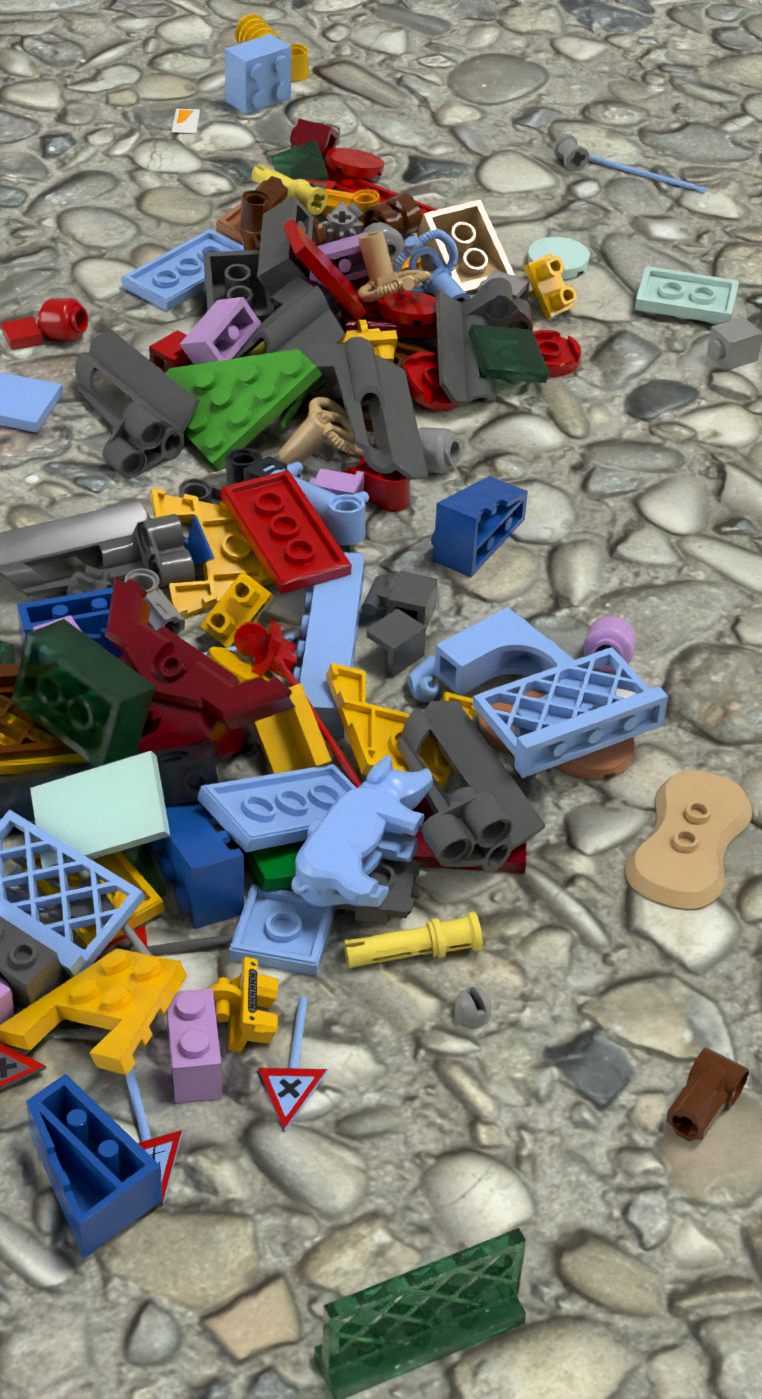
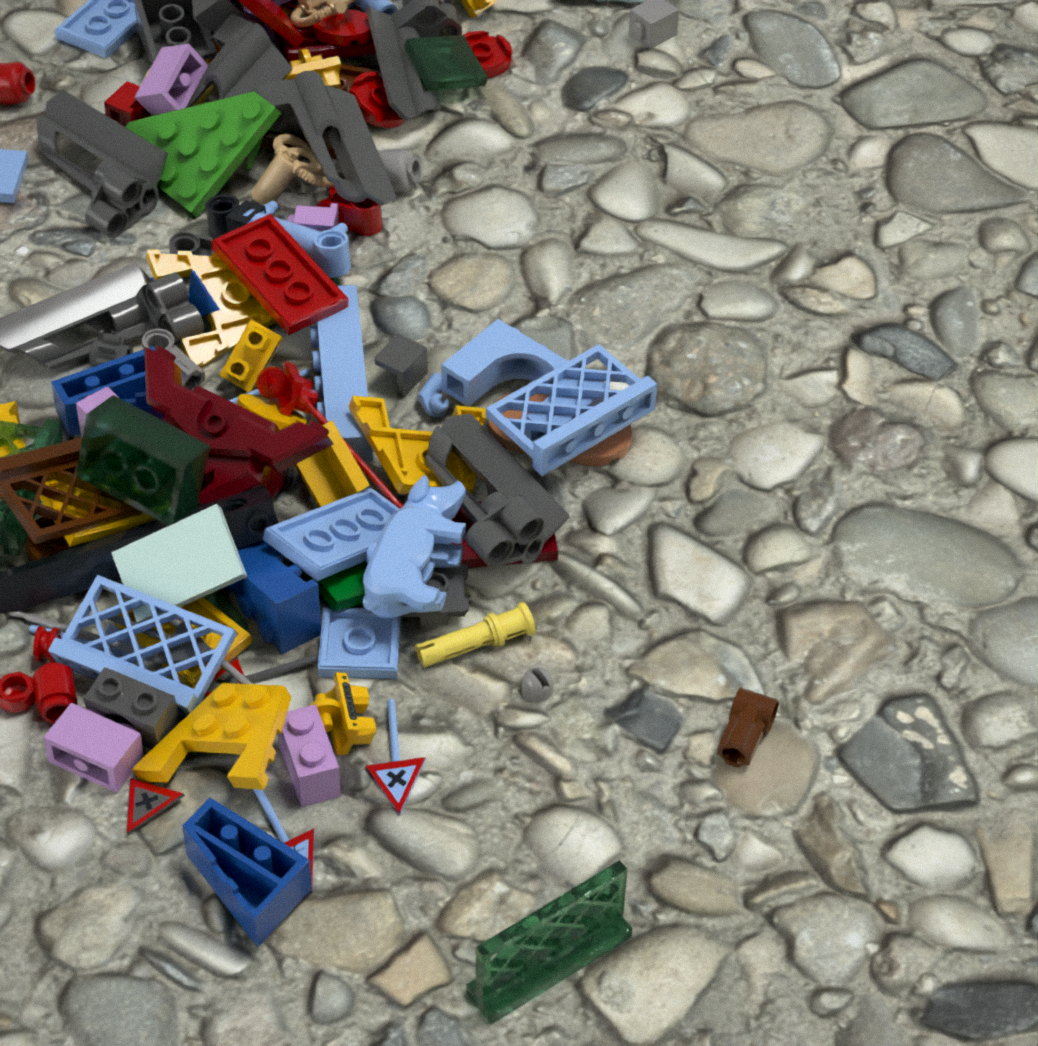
camera: 10 degrees left, 5 degrees up
dark grey brick [362,571,438,629] -> none
blue wedge [431,476,528,577] -> none
lavender head [583,616,637,673] -> none
tan plate [625,770,752,909] -> none

